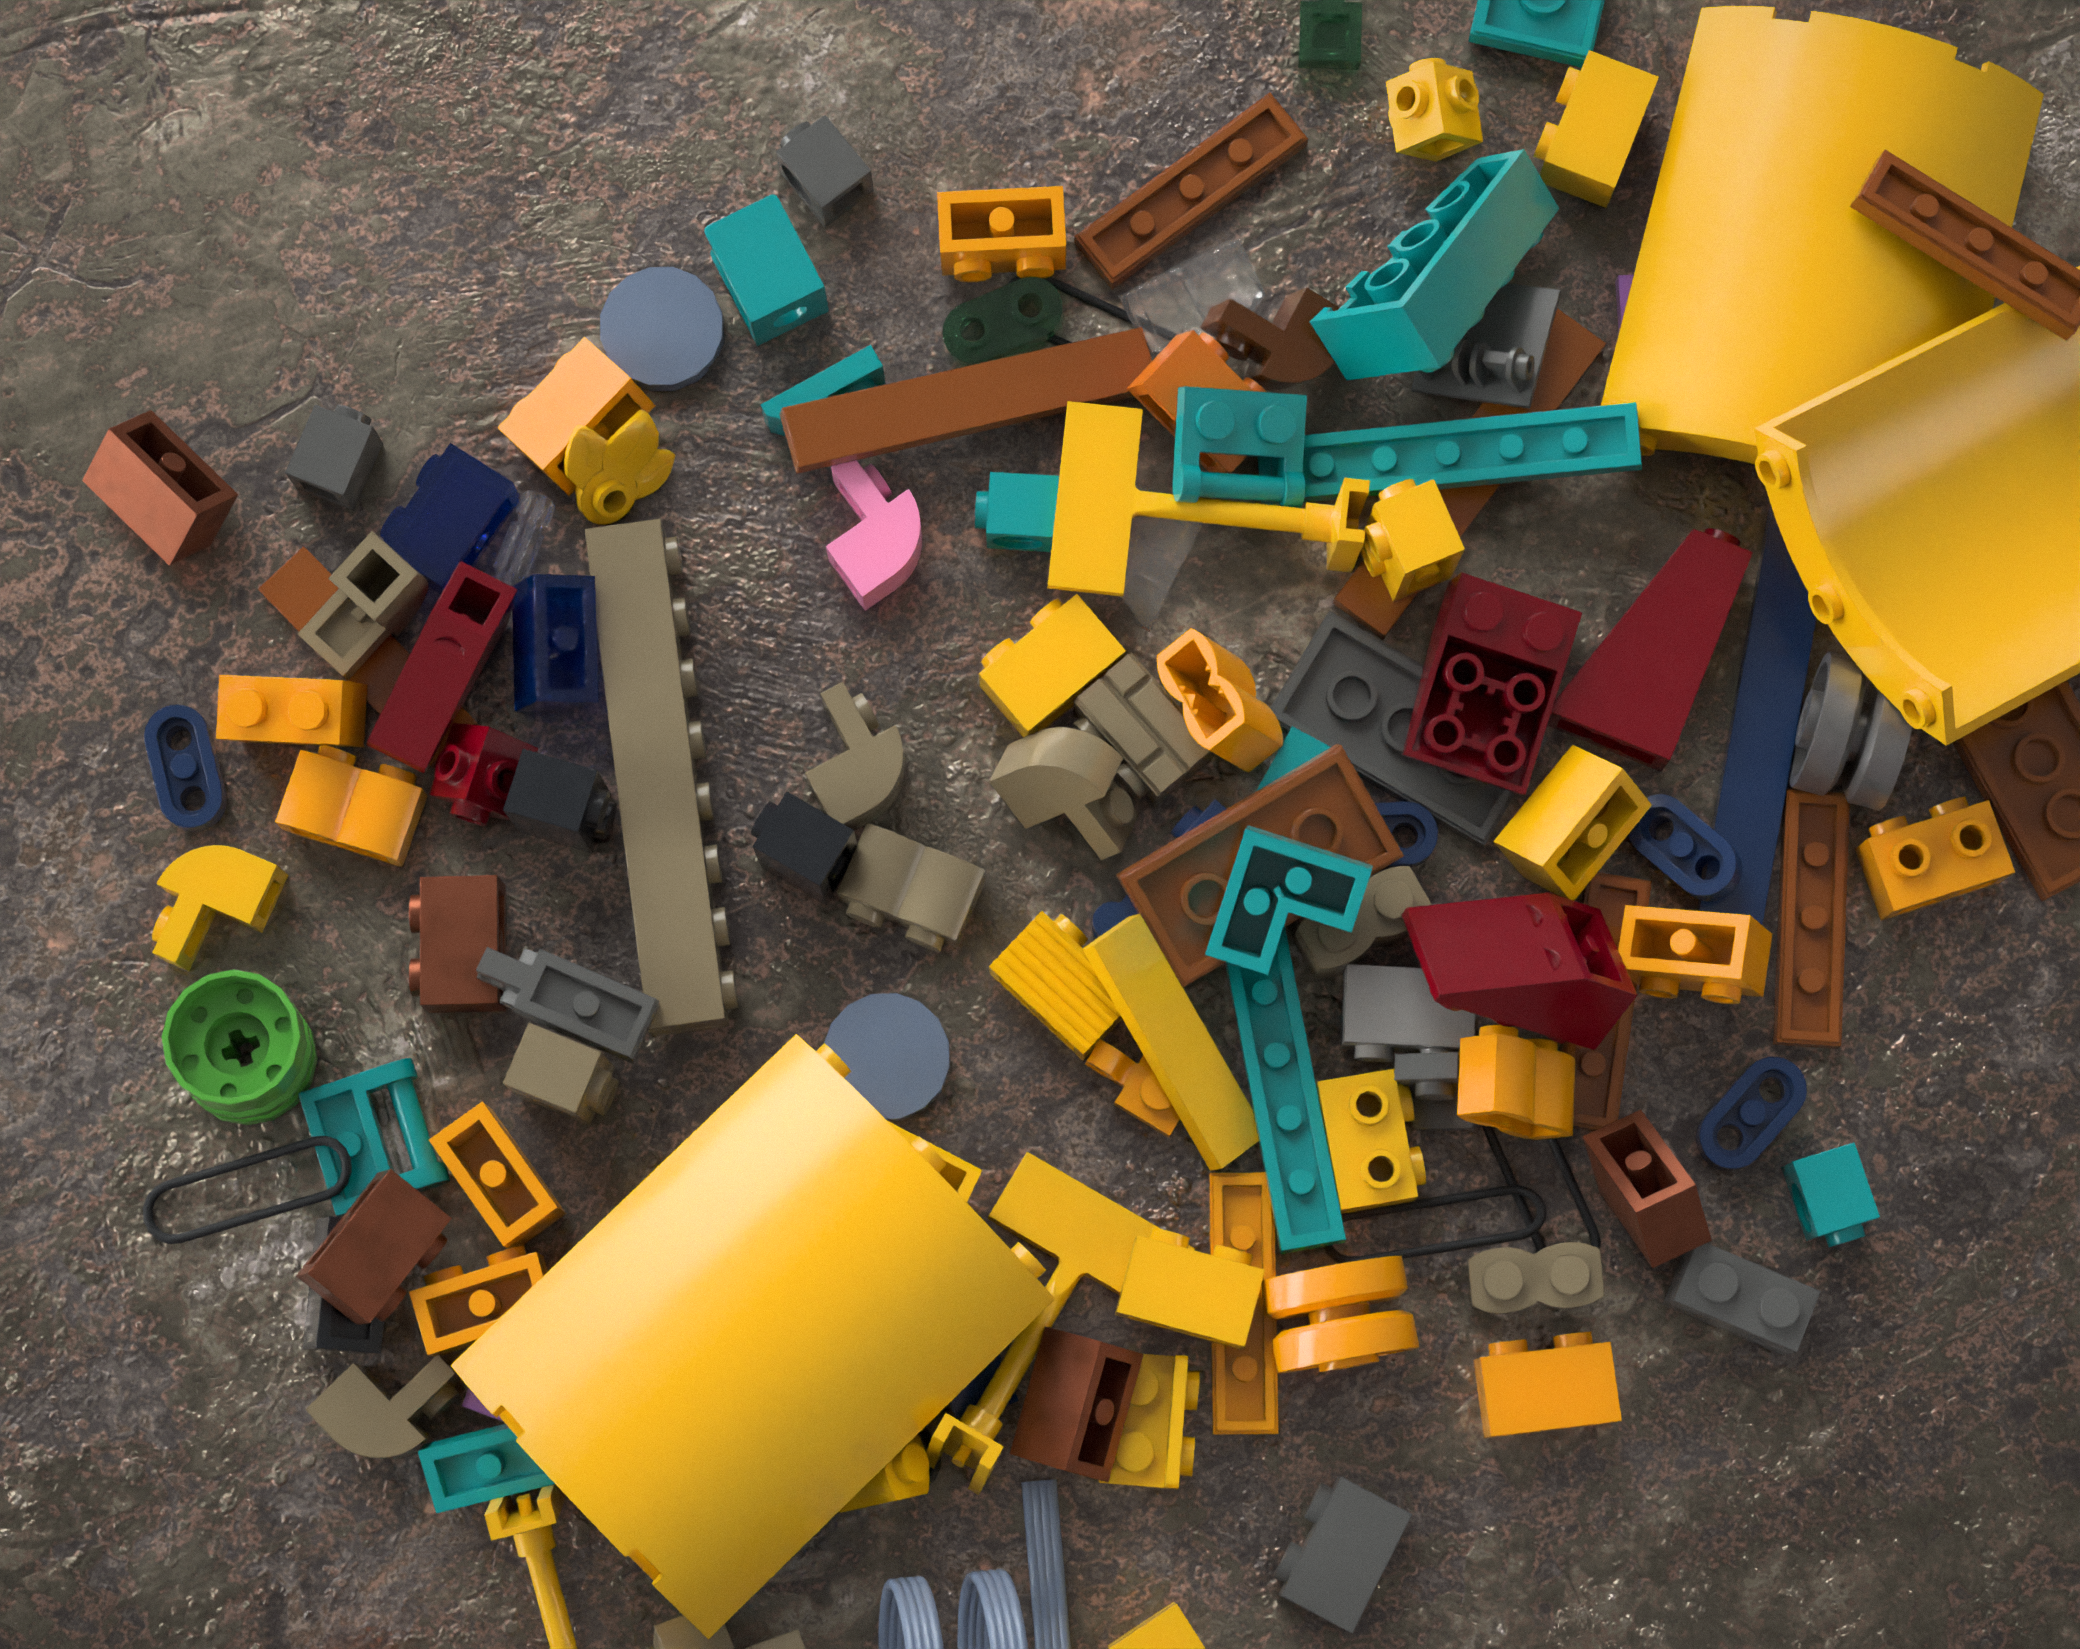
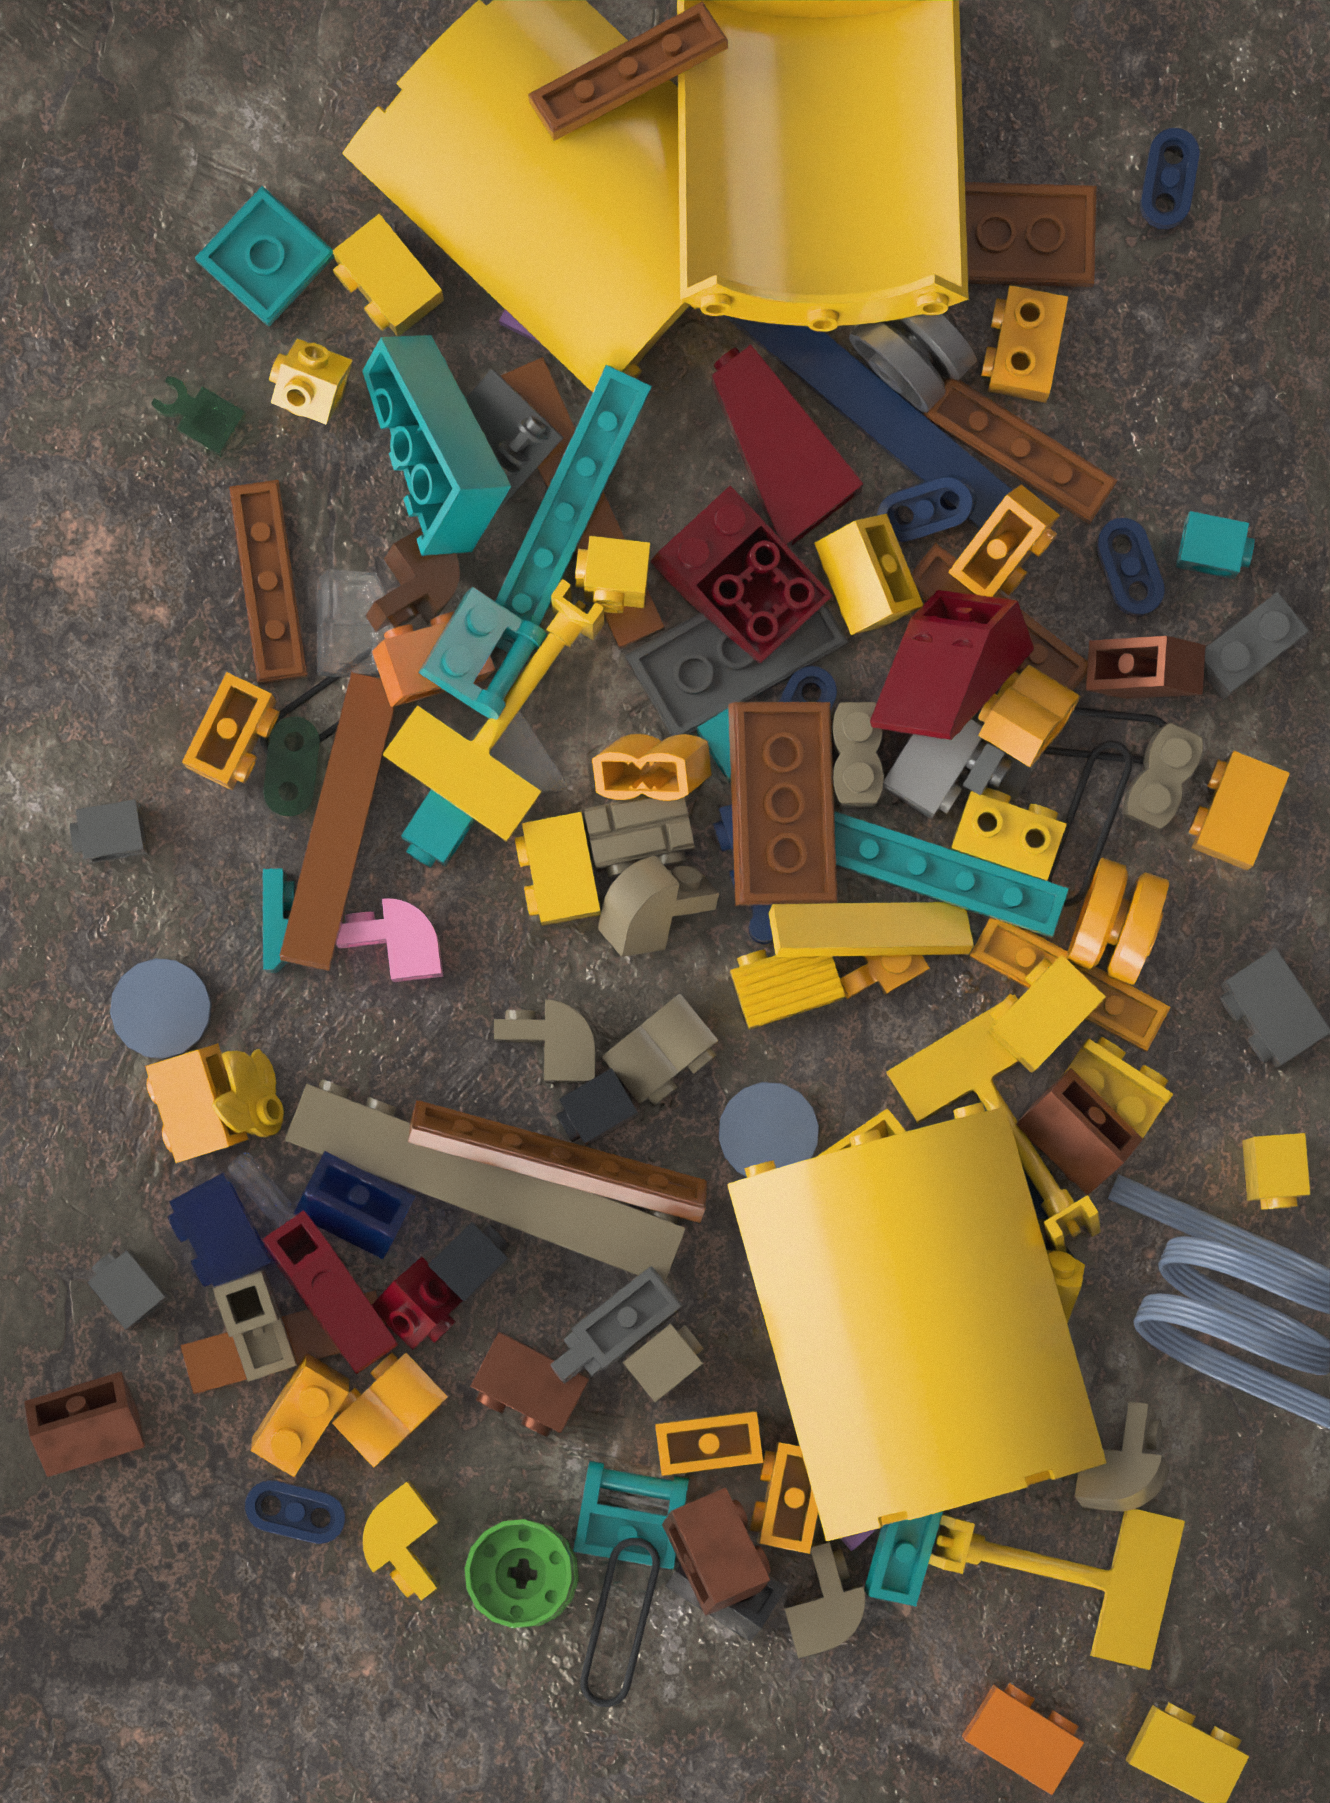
camera: 60 degrees left, 5 degrees up
teal piece [704,194,829,346] -> none
teal brick [1205,825,1373,975] -> none
none -> dark orange tile [408,1100,707,1223]

